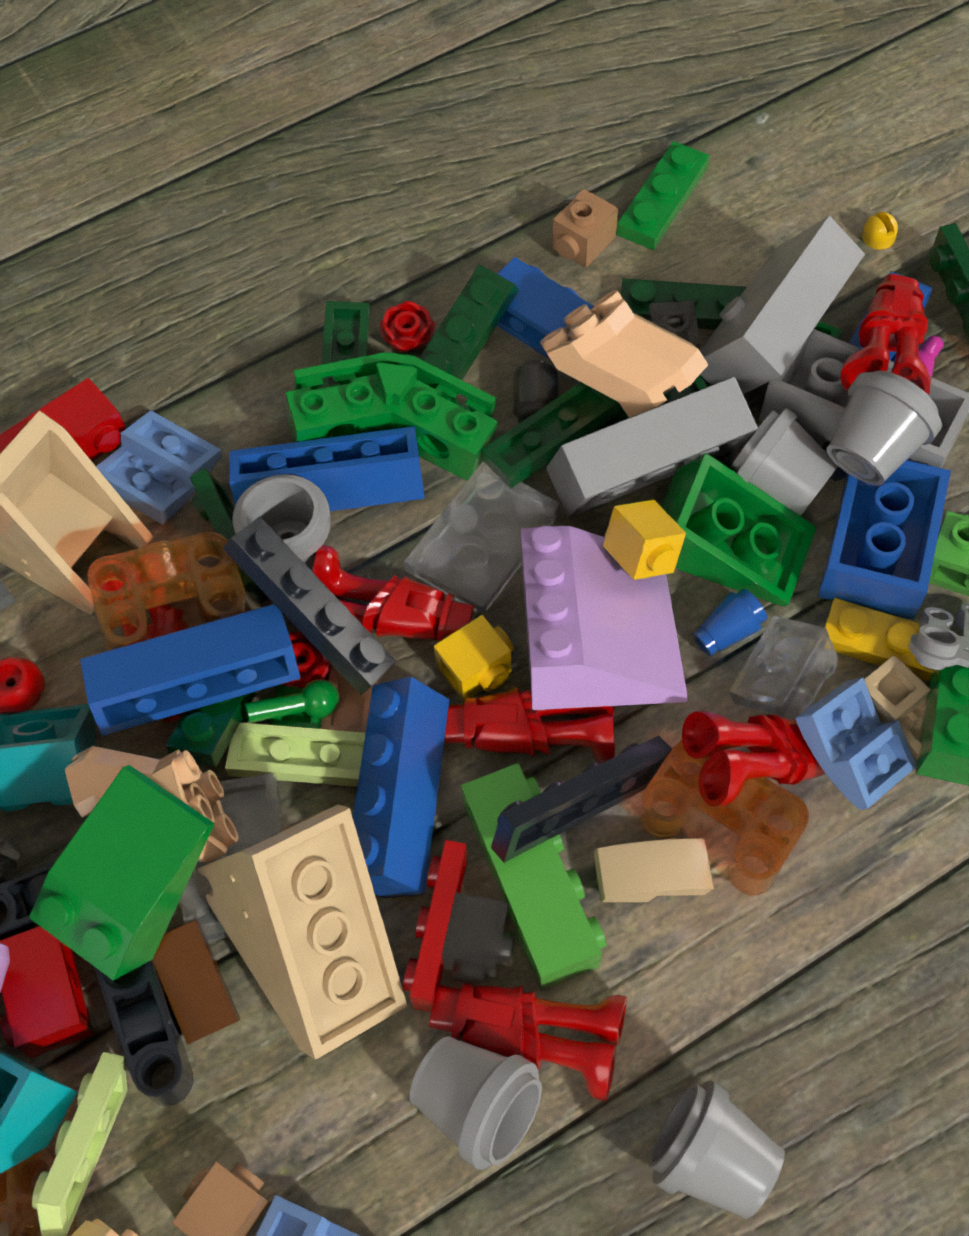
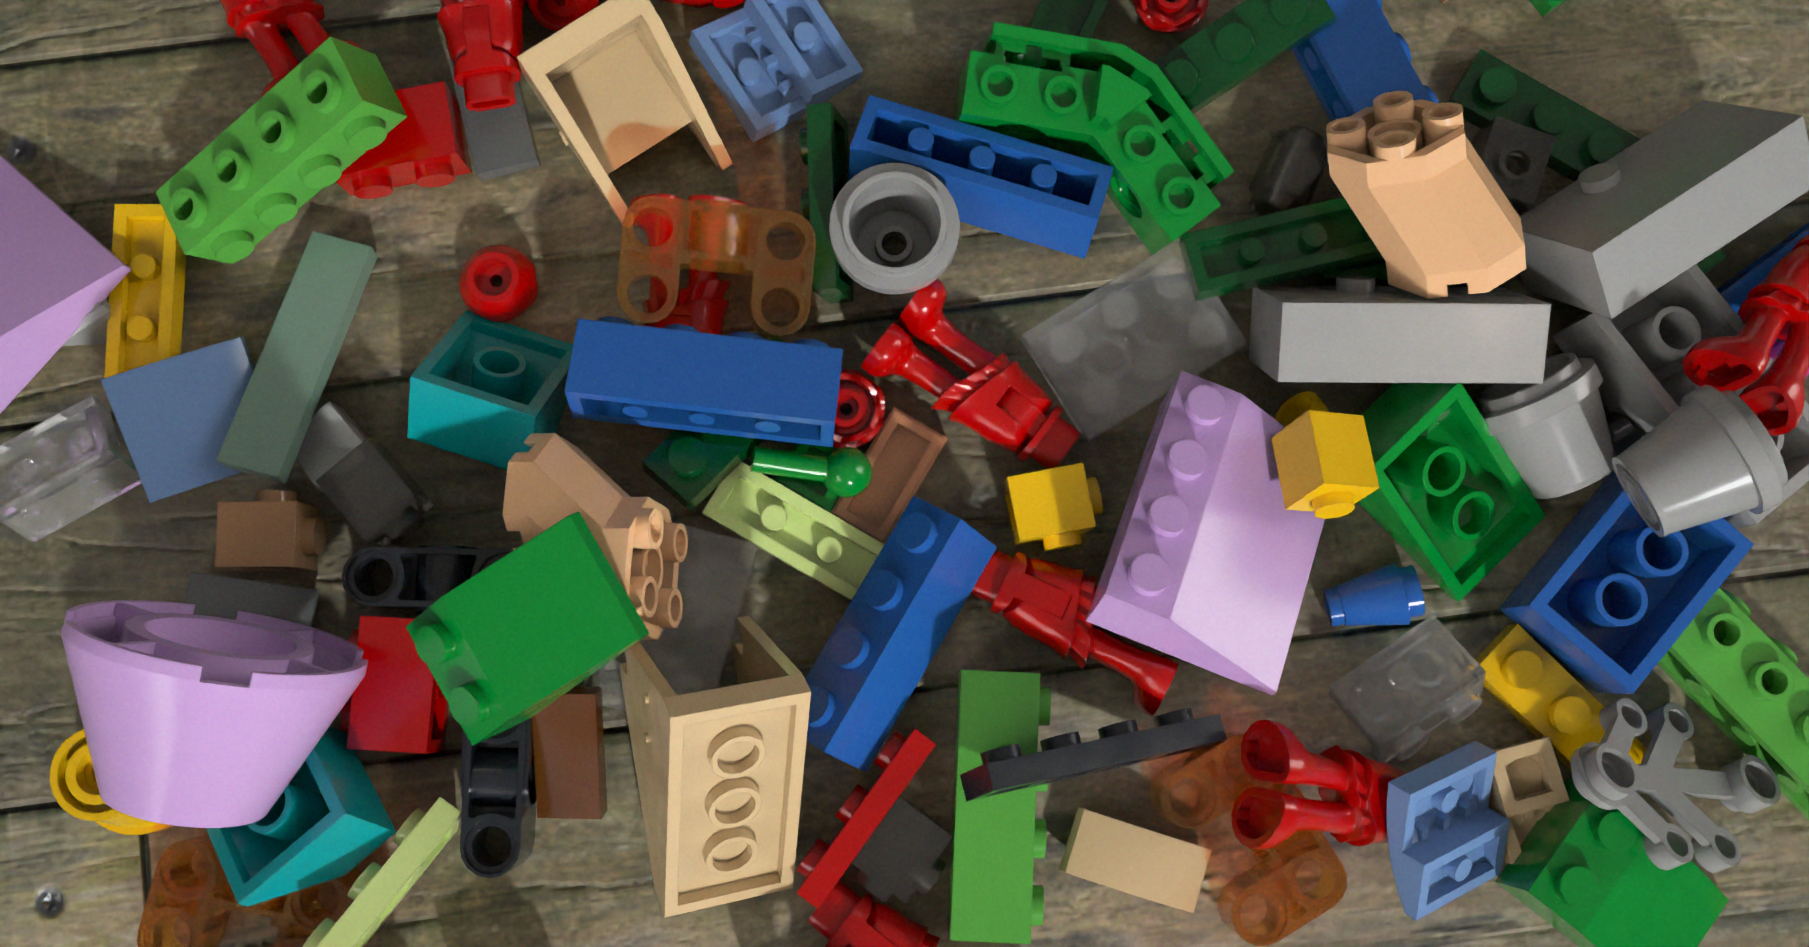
camera: 15 degrees right, 20 degrees up
black plate [222,516,396,695] -> none

